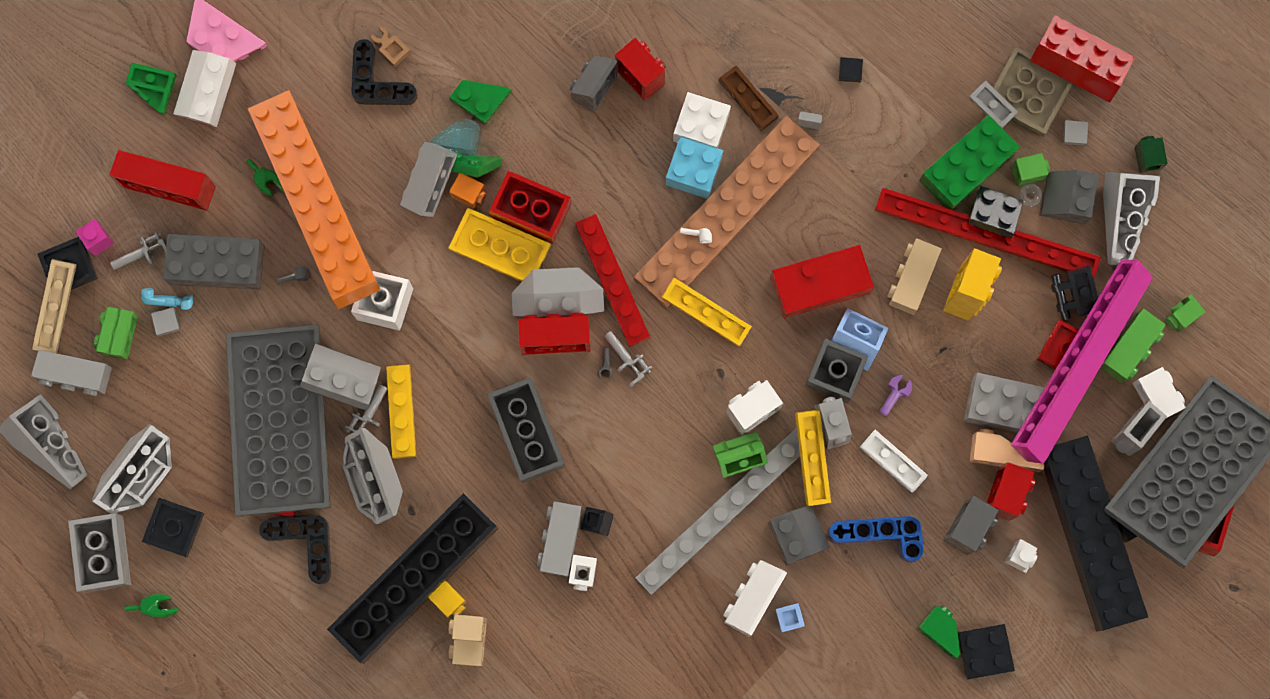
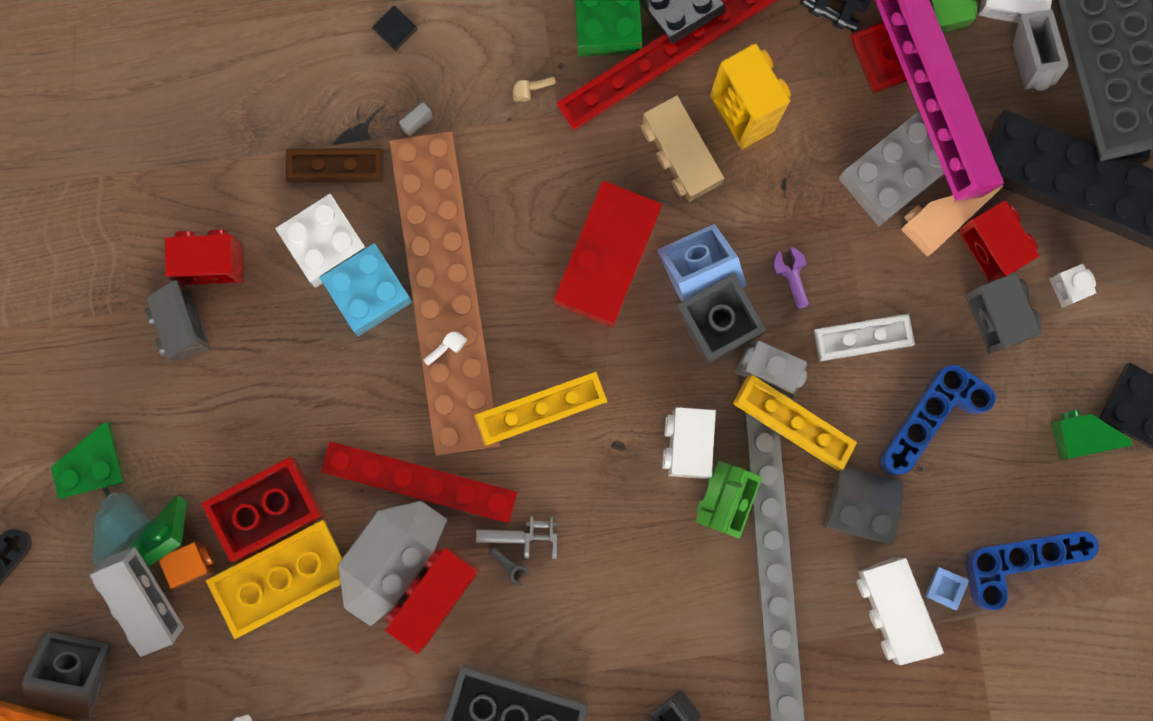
camera: 55 degrees left, 5 degrees up
none -> dark grey slope [22,631,110,719]
none -> tan hand [513,76,556,102]
none -> blue beam [965,532,1099,610]

